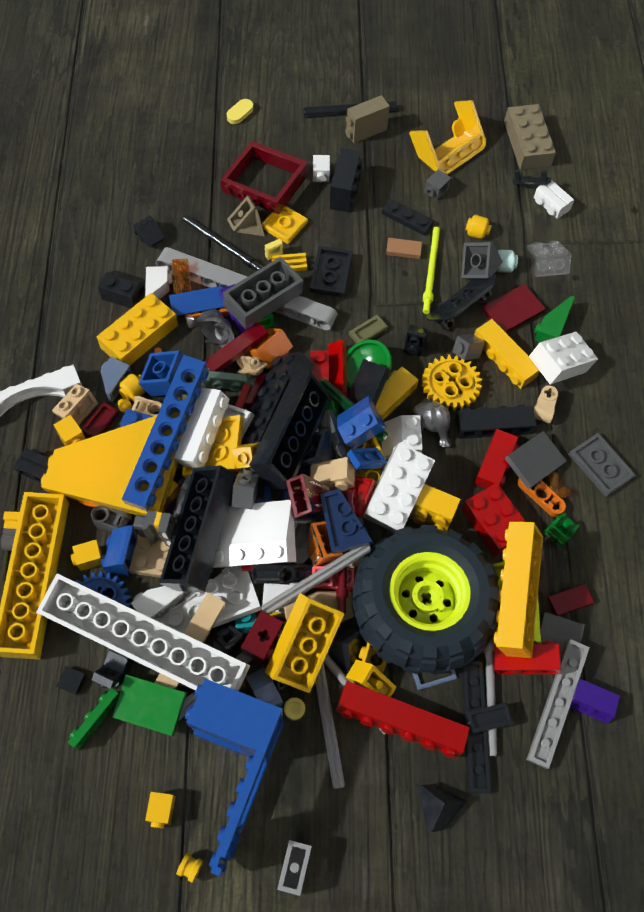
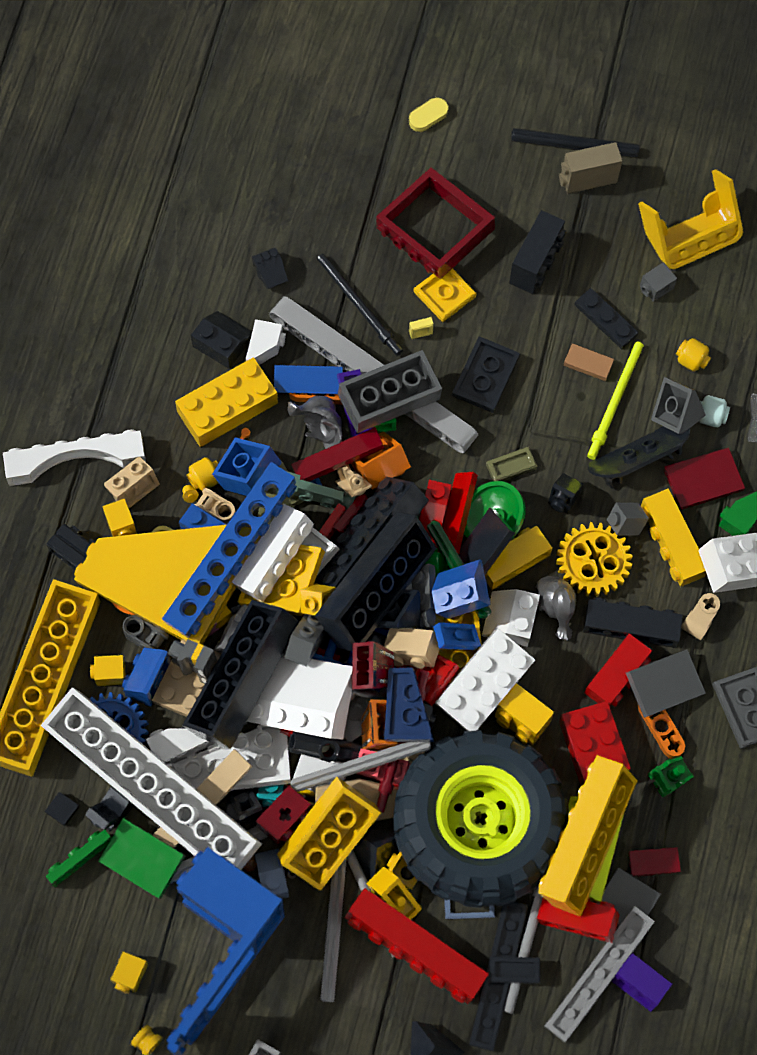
camera: 15 degrees right, 5 degrees up
leg [1,512,20,551] -> none
dark red tile [81,401,119,438] -> none
sand blue slope [101,357,132,403] -> none
clear orange hinge [170,259,191,294] -> none
dark tan slope [227,195,265,236] -> none
yellow tile [271,253,307,272] -> none
light yellow tile [284,698,305,721] -> none
white brick [313,155,330,182] -> none
clear orange arm [549,472,570,499] -> none

